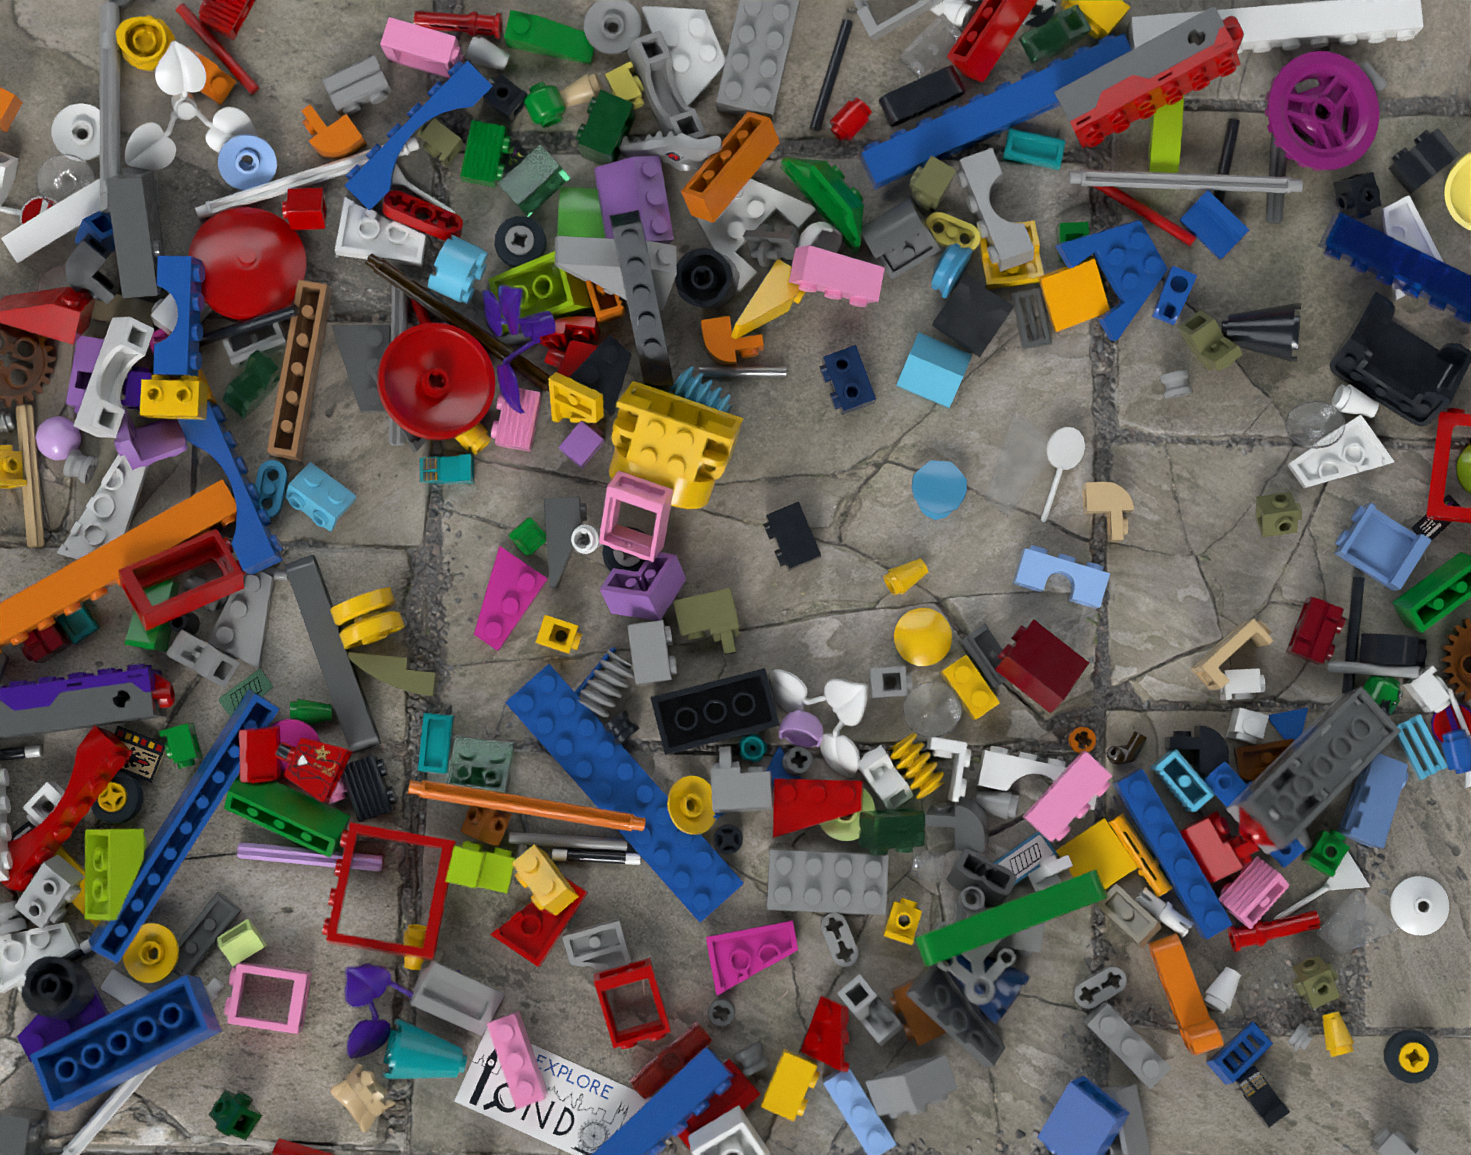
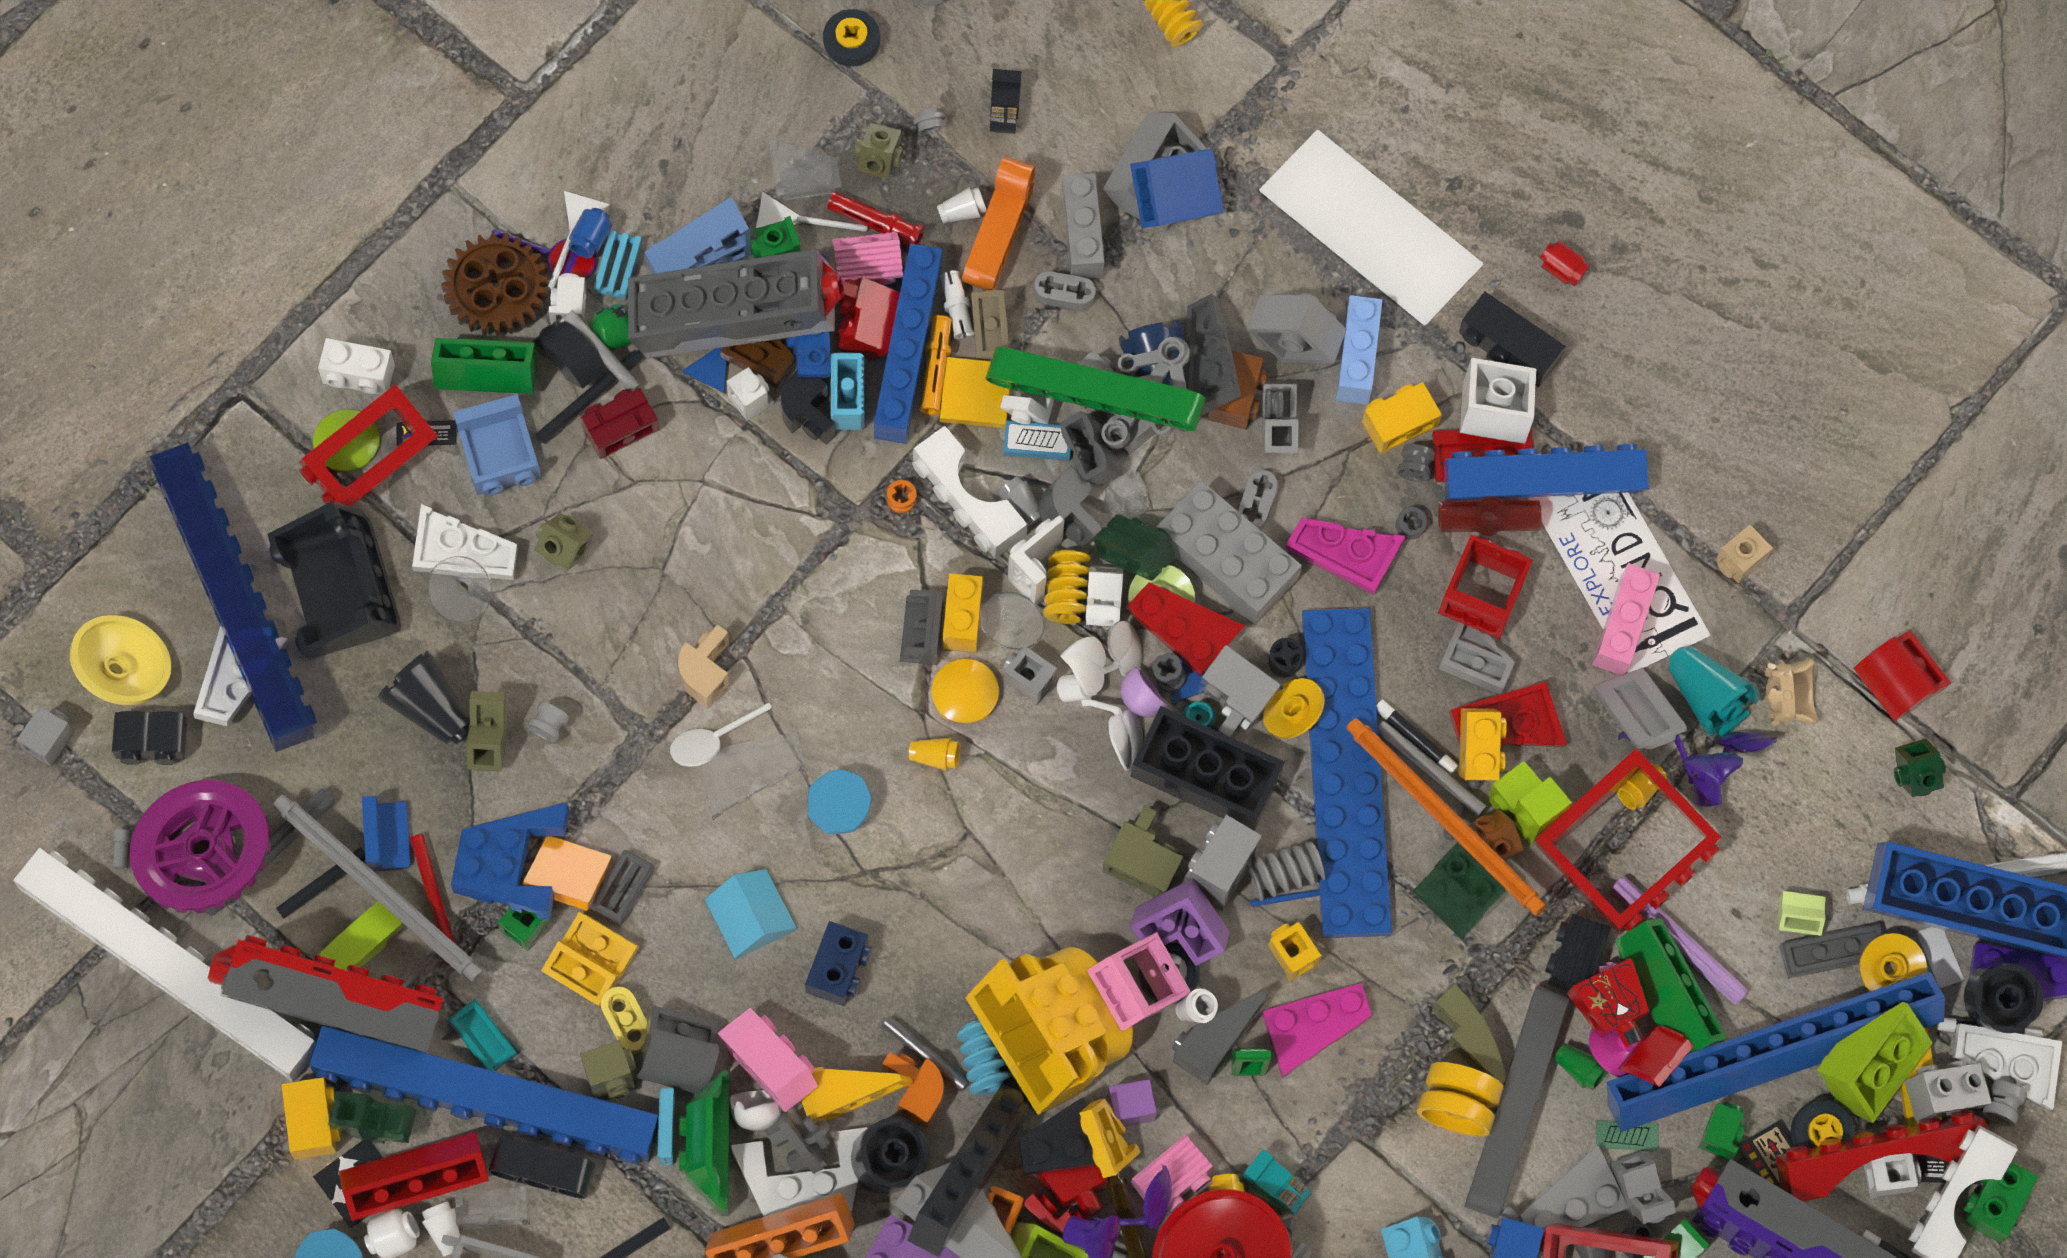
camera: 145 degrees left, 15 degrees down
bright pink window [224,962,312,1034] -> none
teal tile [418,713,454,774] -> none
black wheel [603,710,640,746] -> none
black brick [763,501,821,571] -> none
red wing [800,996,849,1073] -> none
red brick [830,97,872,141] -> none
yellow brick [882,897,922,945] -> none
dark azure hat [931,243,973,298] -> none
black brick [932,274,1014,358] -> none
light grey arch [956,148,1034,272] -> none
dark red brick [995,619,1090,714] -> none
light blue arch [1012,545,1110,609] -> none
bright pink brick [1022,751,1112,842] -> none
dark brown arm [1106,731,1147,765] -> none
blue leg [1152,266,1197,325] -> none
tan panel [1191,619,1273,690] -> none
blue slope [1206,1021,1273,1085] -> none
white brick [1220,669,1265,700] -> none
yellow cone [1322,1011,1355,1057] -> none
white cone [1332,384,1379,418] -> none
black brick [1333,172,1382,219] -> none
white dish [1390,876,1449,935] -> none
none -> medium azure tile [658,1088,675,1165]

